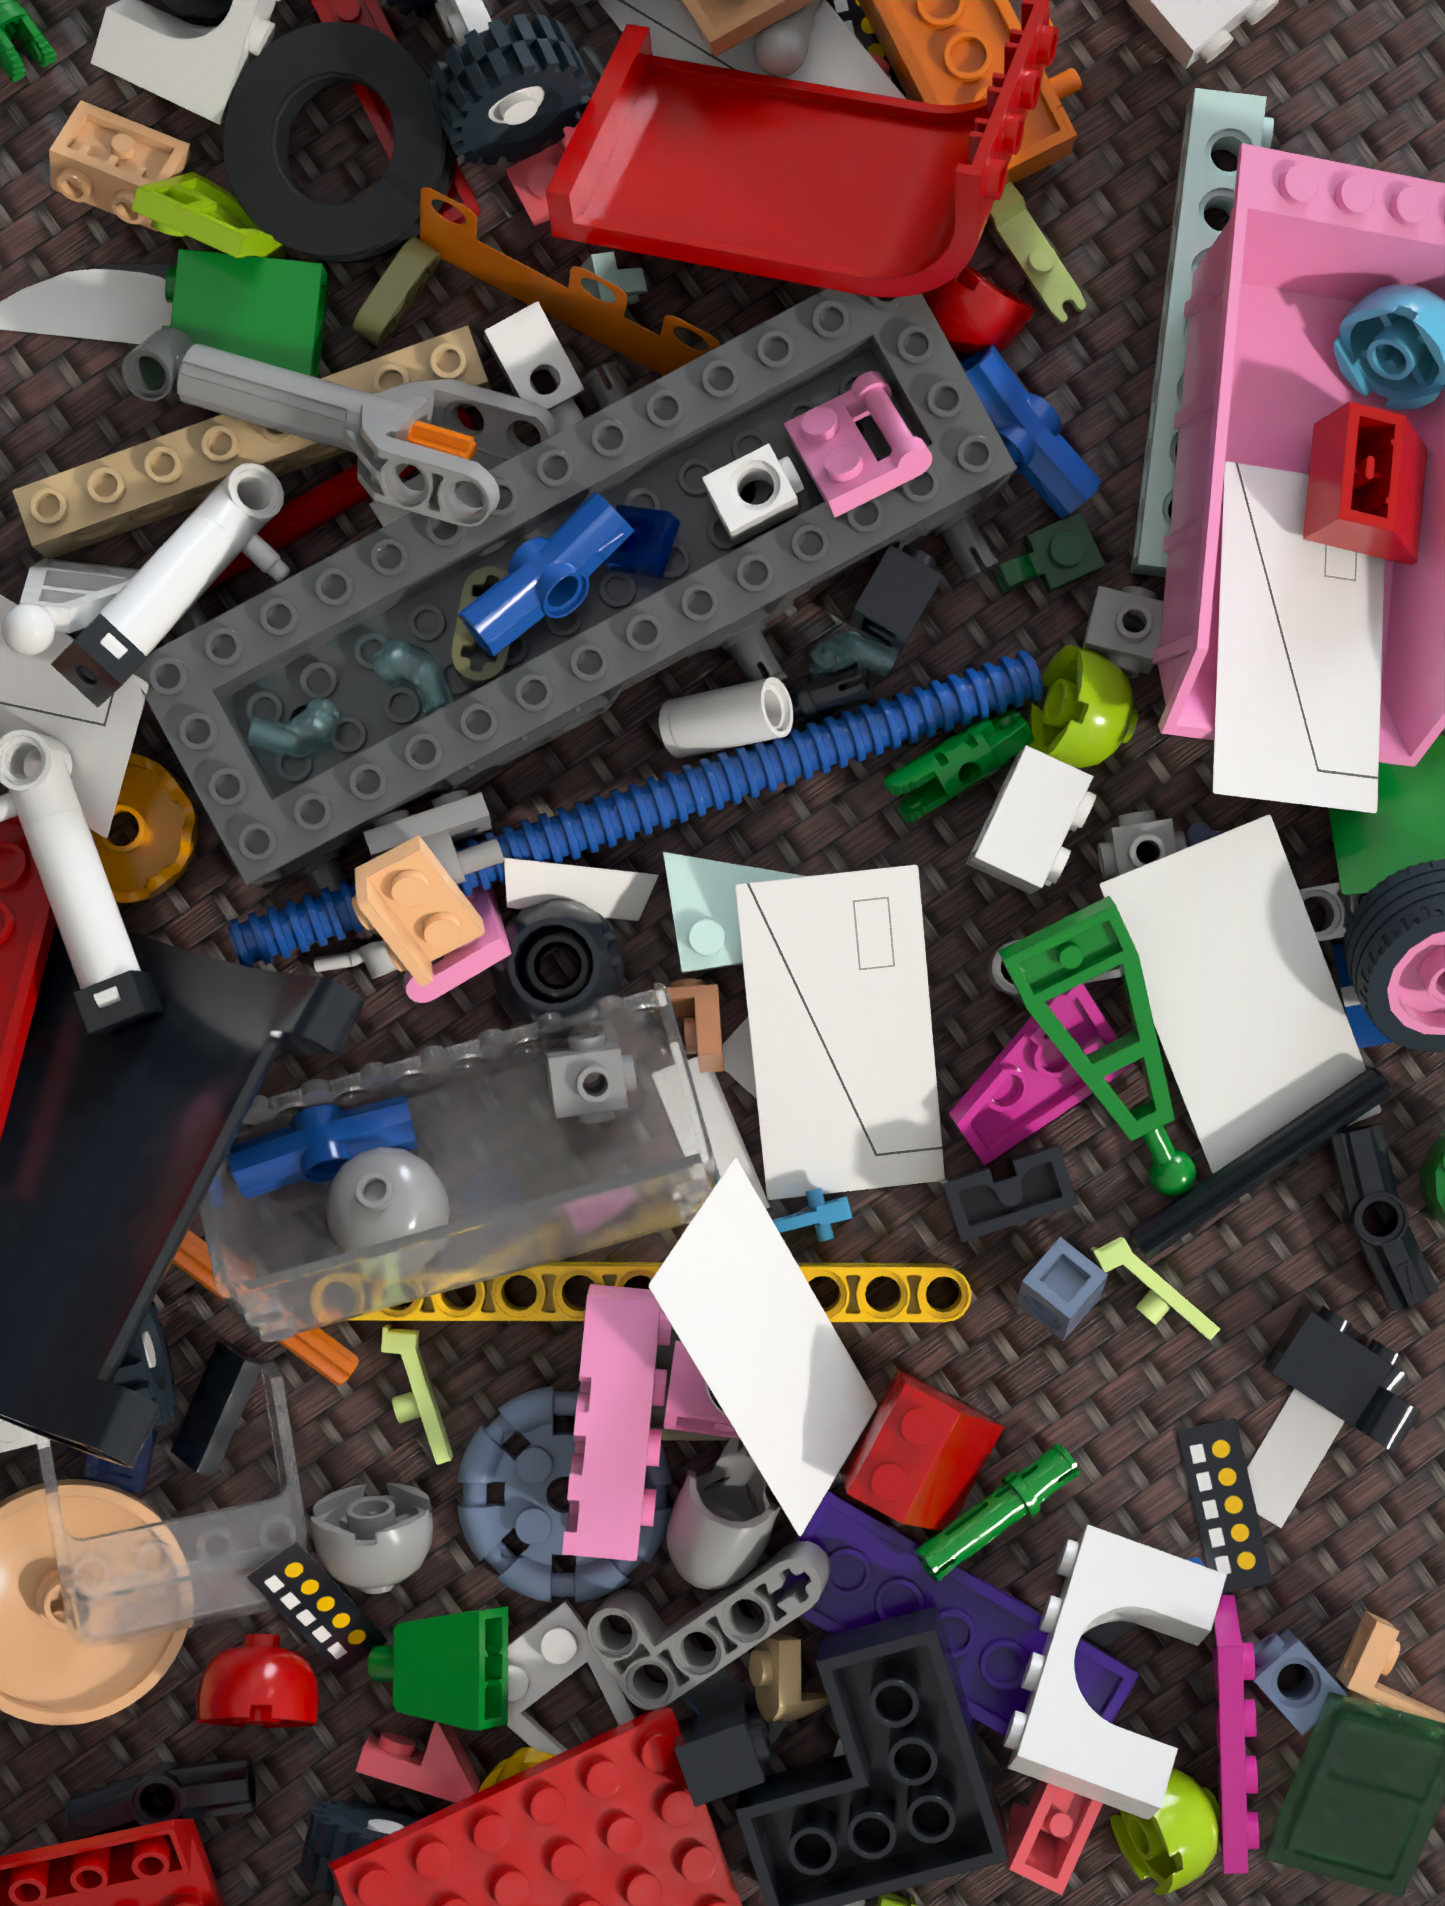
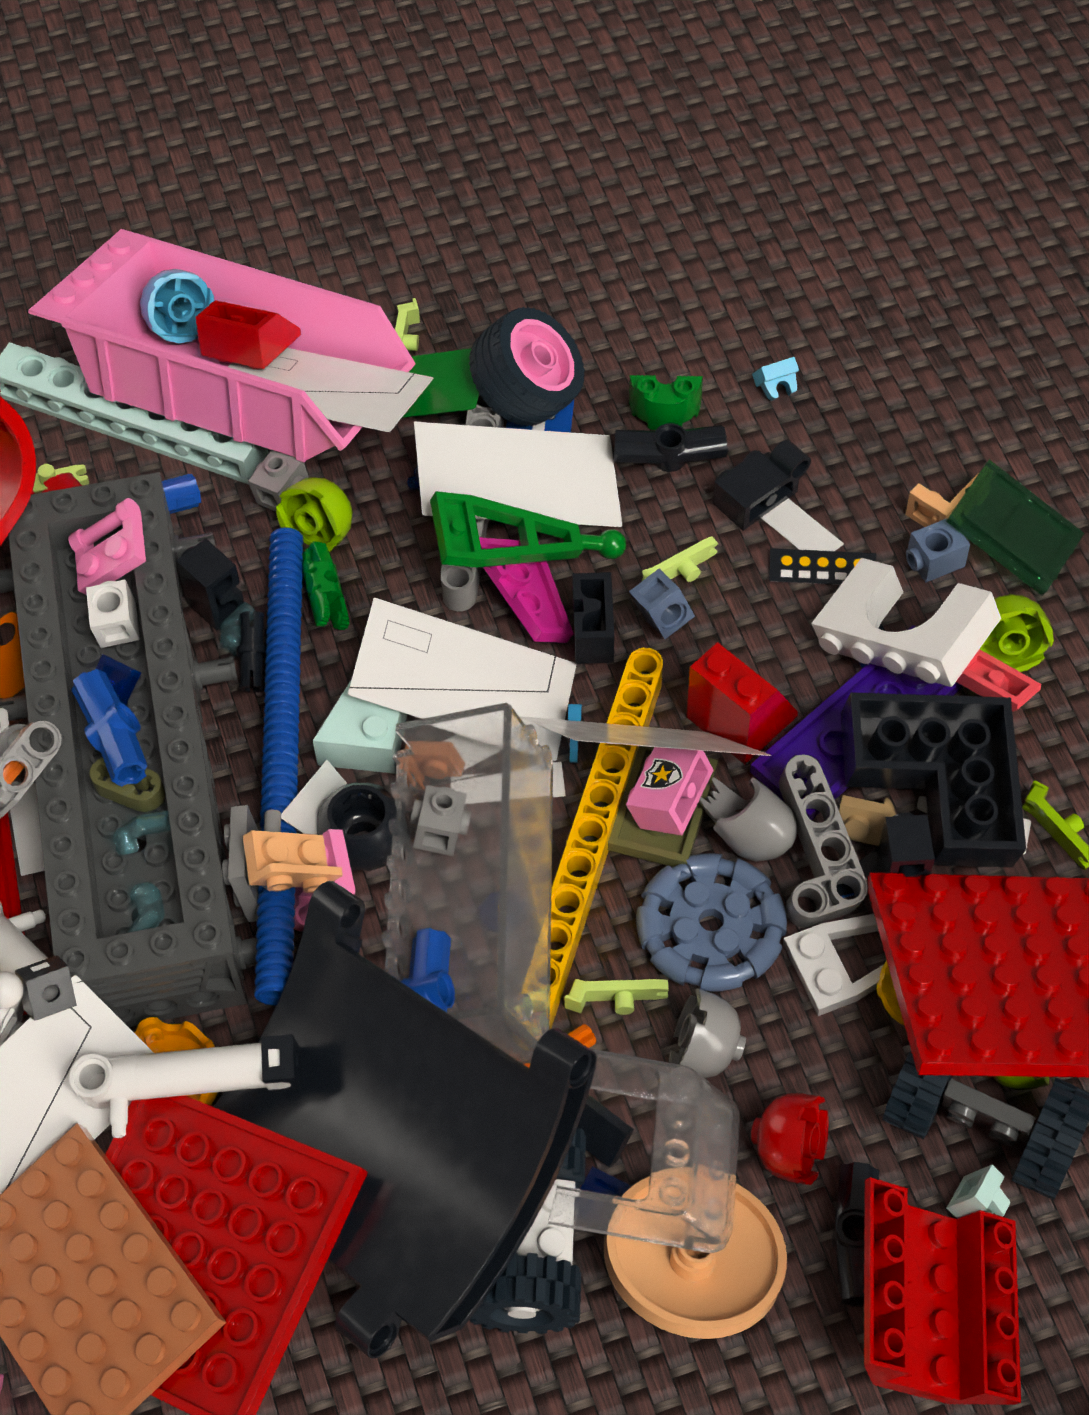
camera: 80 degrees left, 30 degrees down
black sticker [246,1541,388,1675] -> none
light grey cylinder [324,1146,450,1273] -> none
coral slope [355,1722,480,1803] -> none
green torso [368,1606,508,1731] -> none
bright pink wedge [562,1284,672,1561] -> none
white pin [659,677,793,758] -> none
green pin [914,1443,1080,1582] -> none
white brick [966,745,1096,894] -> none
dark green plate [992,511,1105,595] -> none
light grey brick [1097,810,1187,879] -> none
black axle [1130,1068,1392,1258] -> none
dark pink wing [1212,1595,1259,1874] -> none

